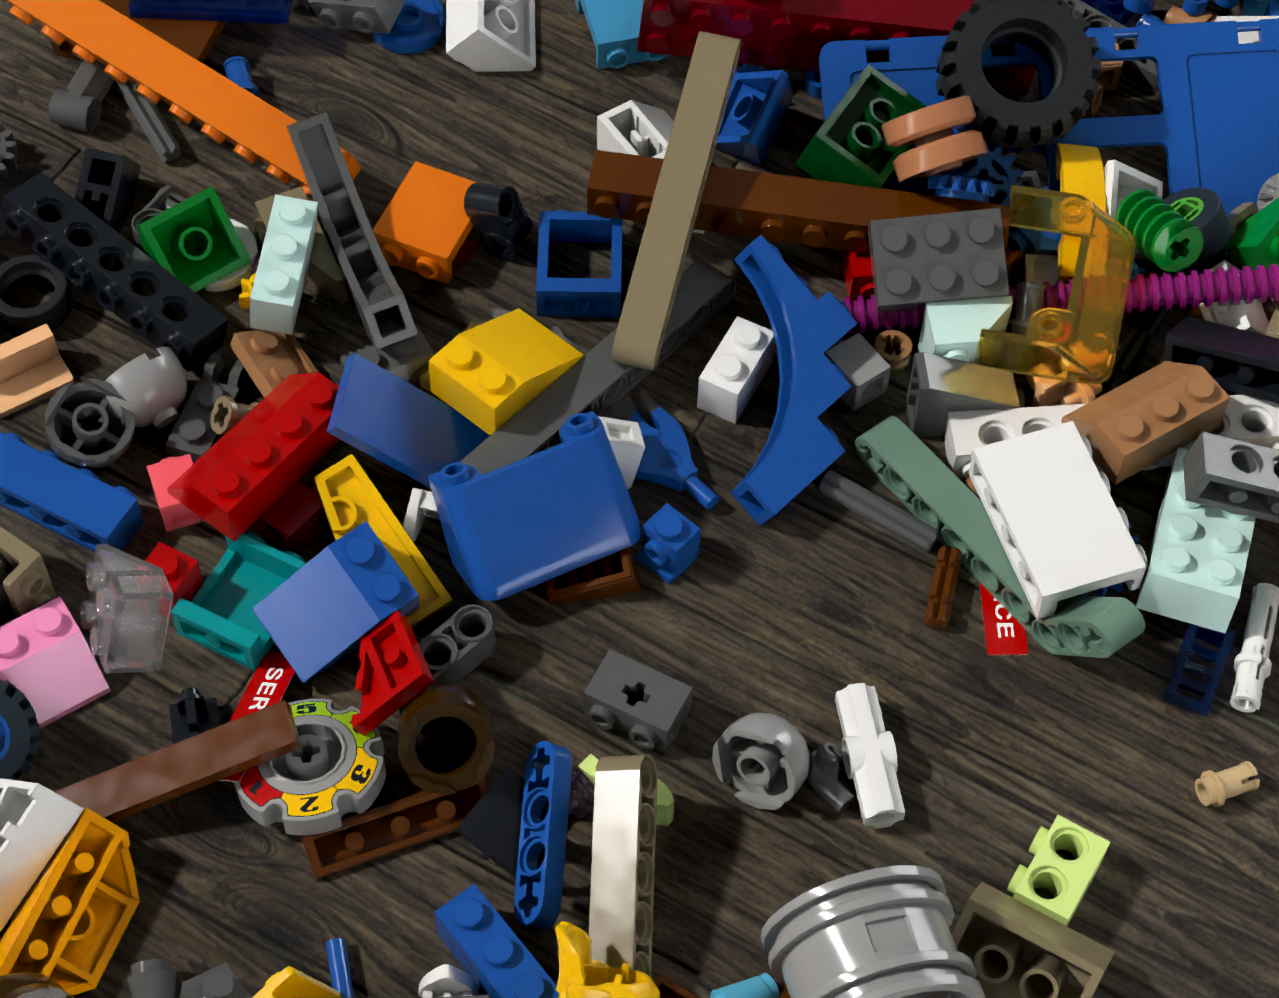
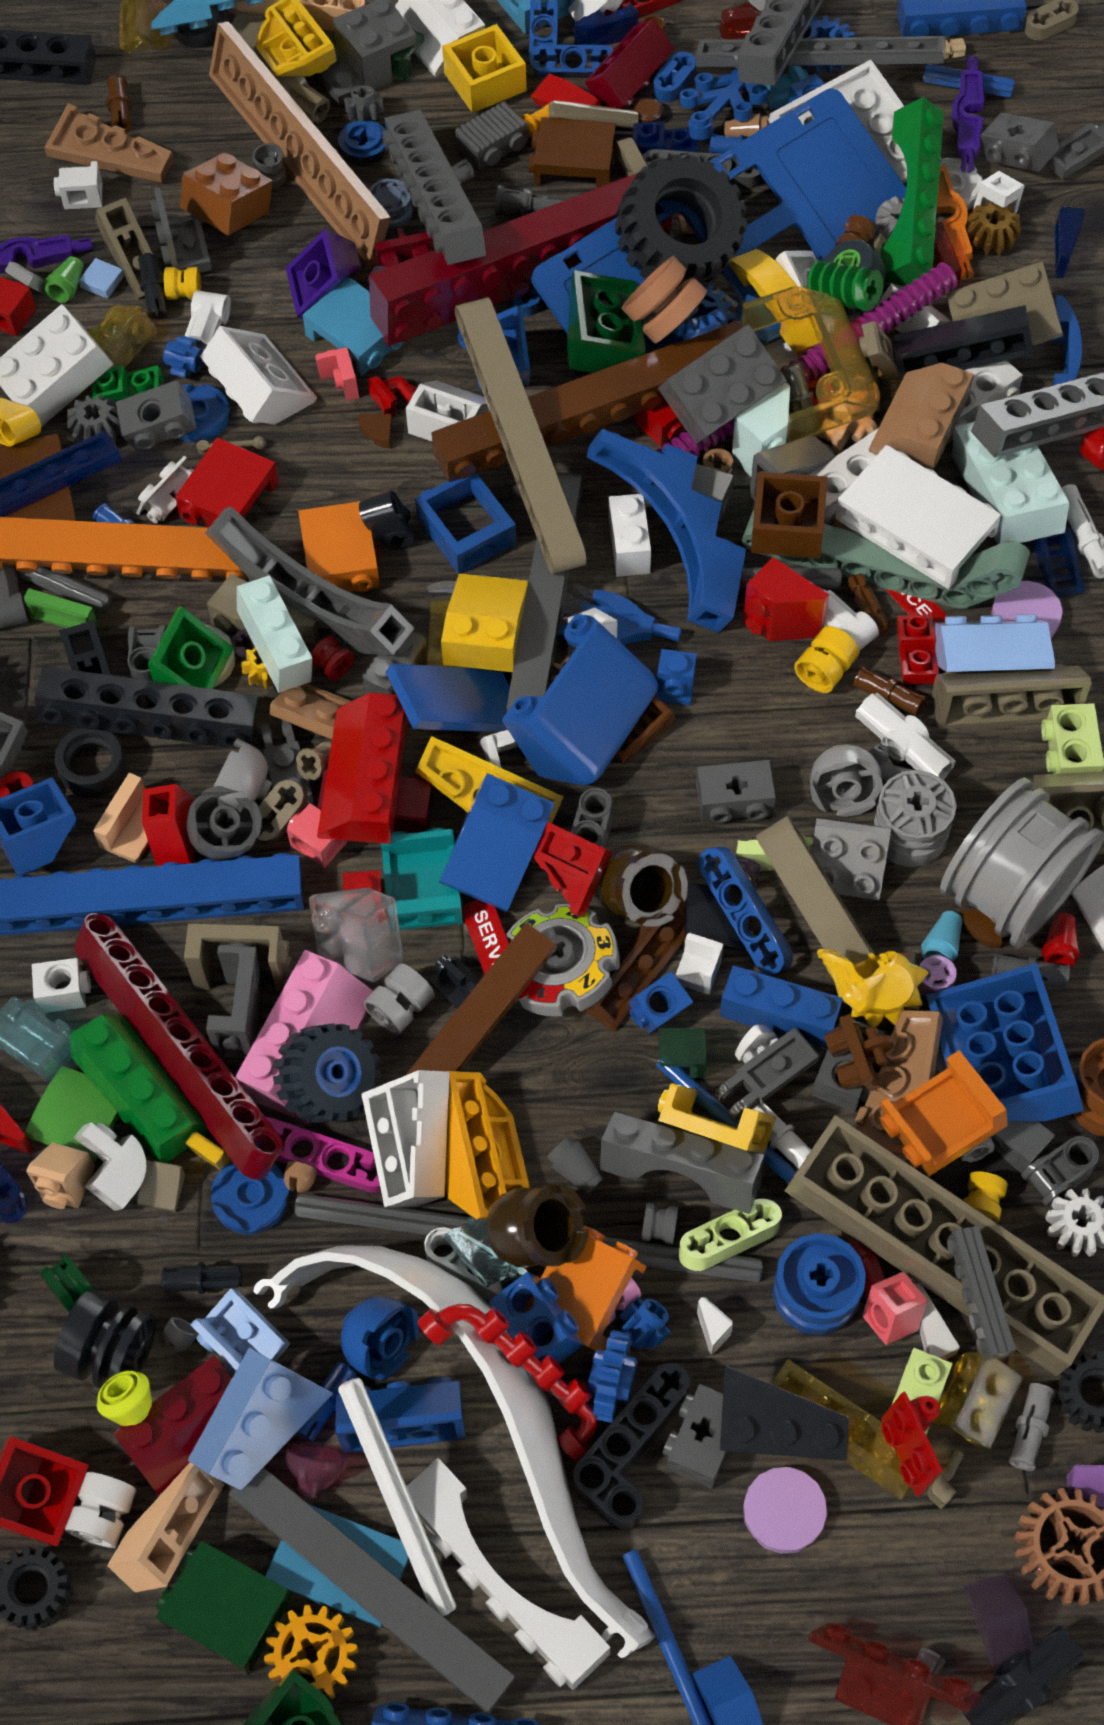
camera: 30 degrees left, 5 degrees up
none -> bright green tile [24,588,98,629]
none -> white hinge [136,456,194,523]
none -> red slope [142,784,196,866]
none -> red panel [175,438,279,528]
none -> dark tan hinge [196,436,266,455]
none -> dark tan beam [257,780,308,842]
none -> red wheel [311,636,355,681]
none -> coral bracket [315,347,359,401]
none -> reddish brown tile [358,414,392,448]
none -> light grey wheel [363,963,435,1035]
none -> red piece [368,376,417,418]
none -> blue brick [628,971,693,1034]
none -> clear green panel [658,1028,706,1078]
none -> white panel [675,933,723,995]
none -> red slope [743,557,829,641]
none -> reddish brown brick [751,472,828,558]
none -> yellow wheel [794,626,860,693]
none -> light grey plate [812,818,891,900]
none -> white piece [824,590,879,650]
none -> reddish brown wheel [835,215,877,247]
none -> reddish brown pin [853,666,927,717]
none -> dark tan hinge [859,321,900,381]
none -> light grey wheel [873,770,957,867]
none -> red slope [897,615,939,685]
none -> dark tan slope [932,664,1092,729]
none -> light blue slope [935,614,1055,672]
none -> lavender tile [991,581,1063,638]

